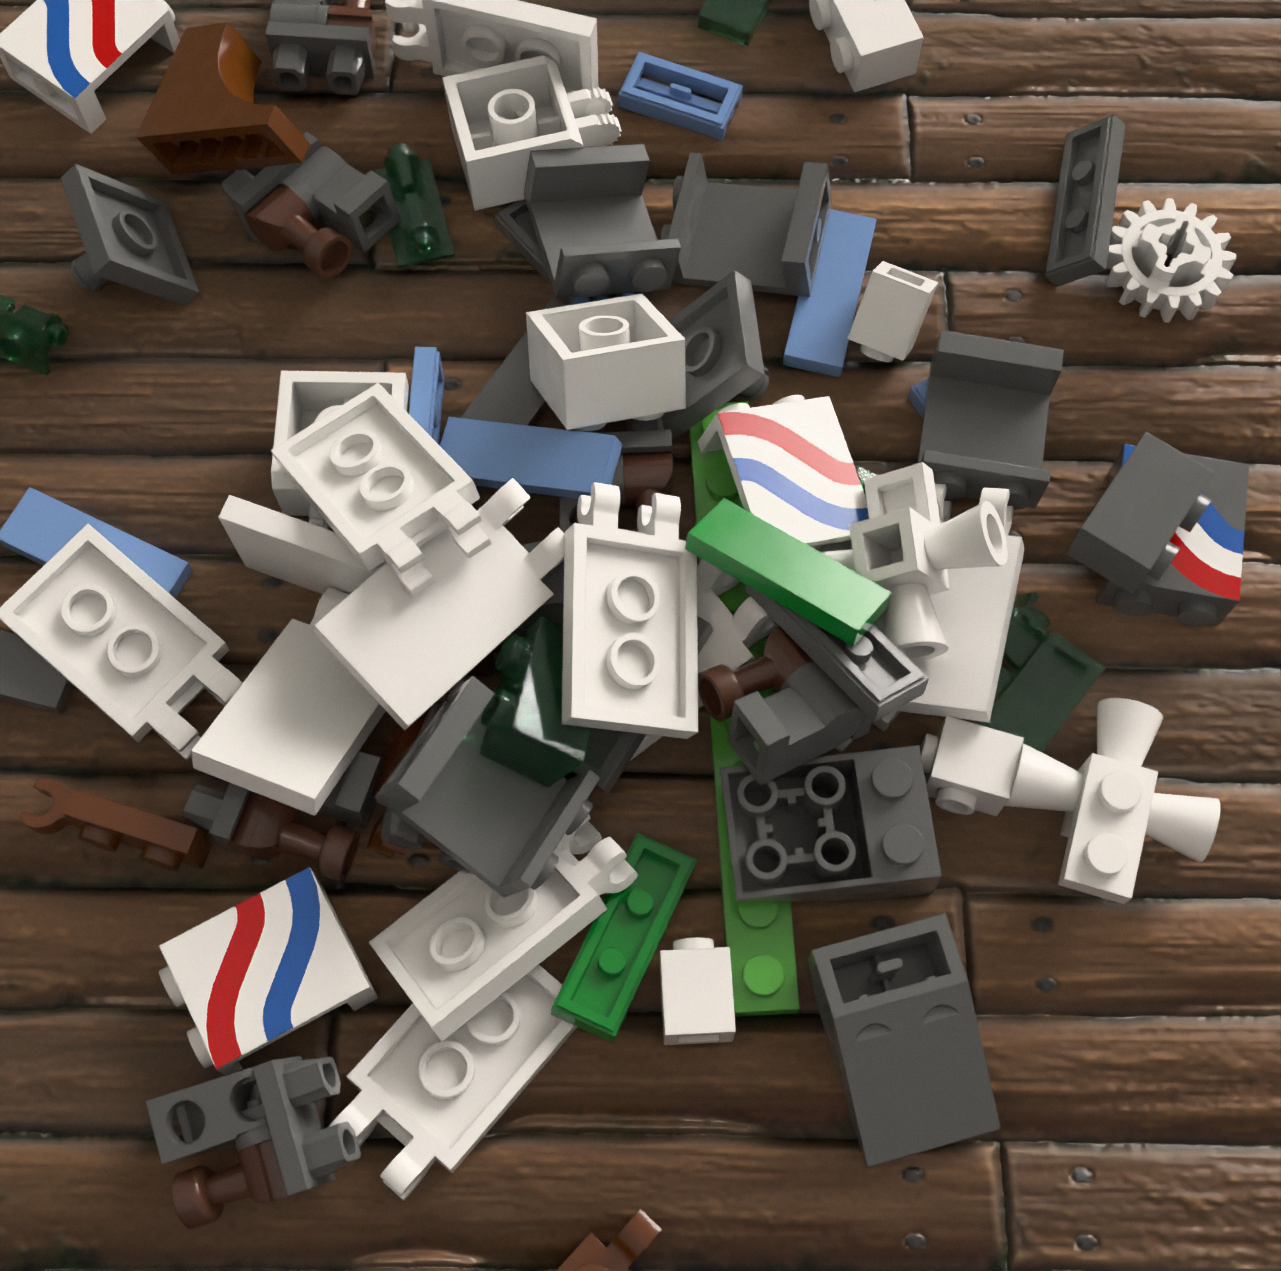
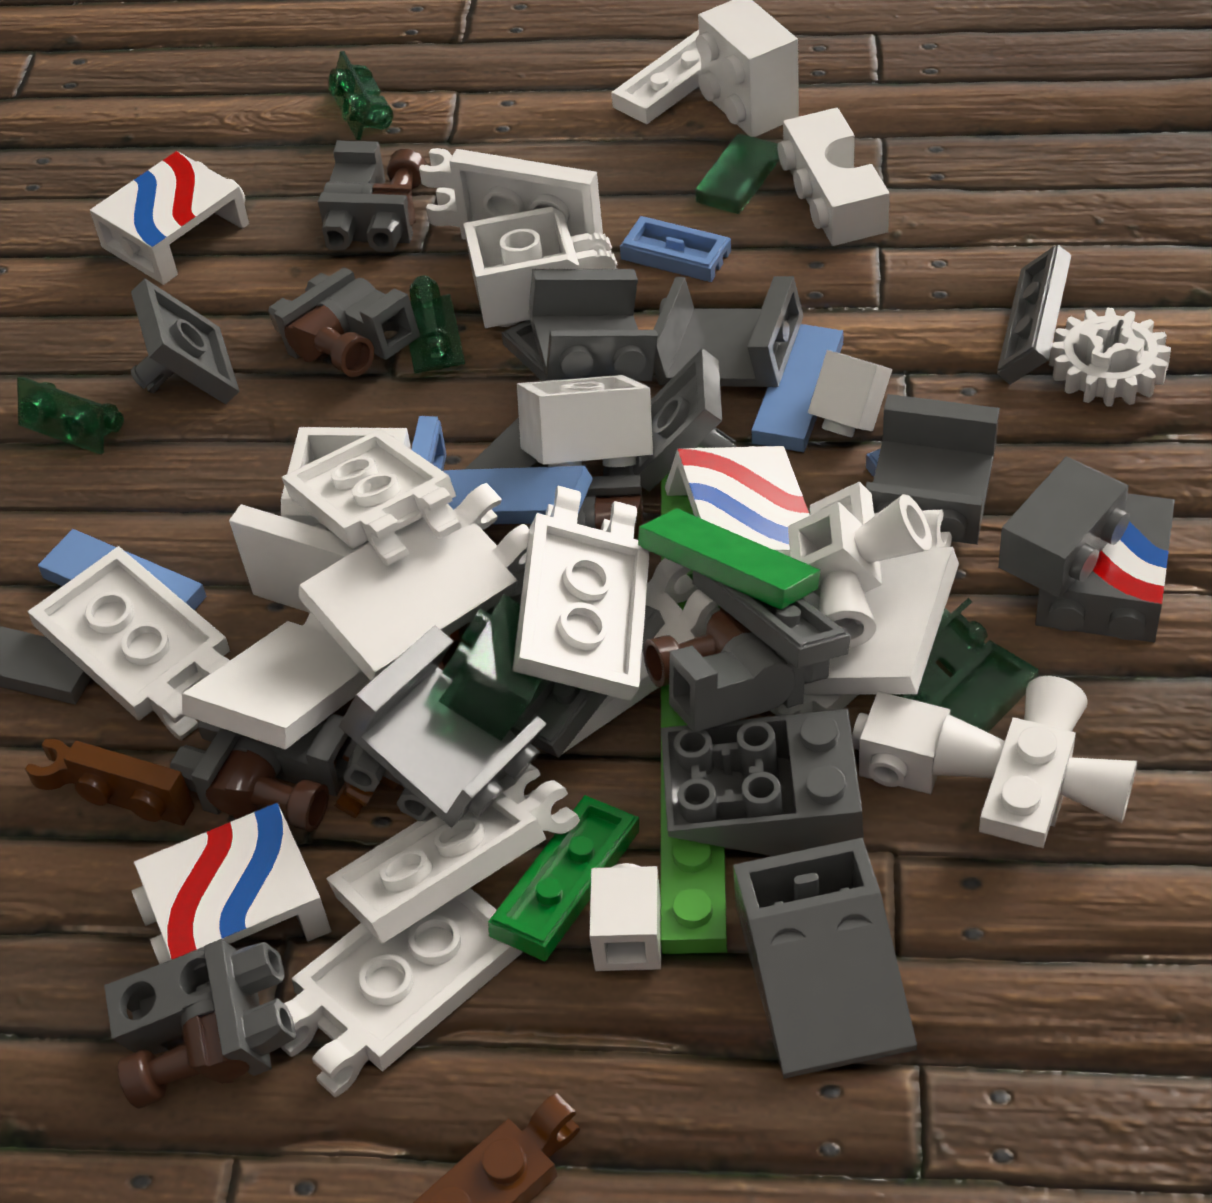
camera: 10 degrees right, 20 degrees down
reddish brown arch [136,22,310,174] -> none

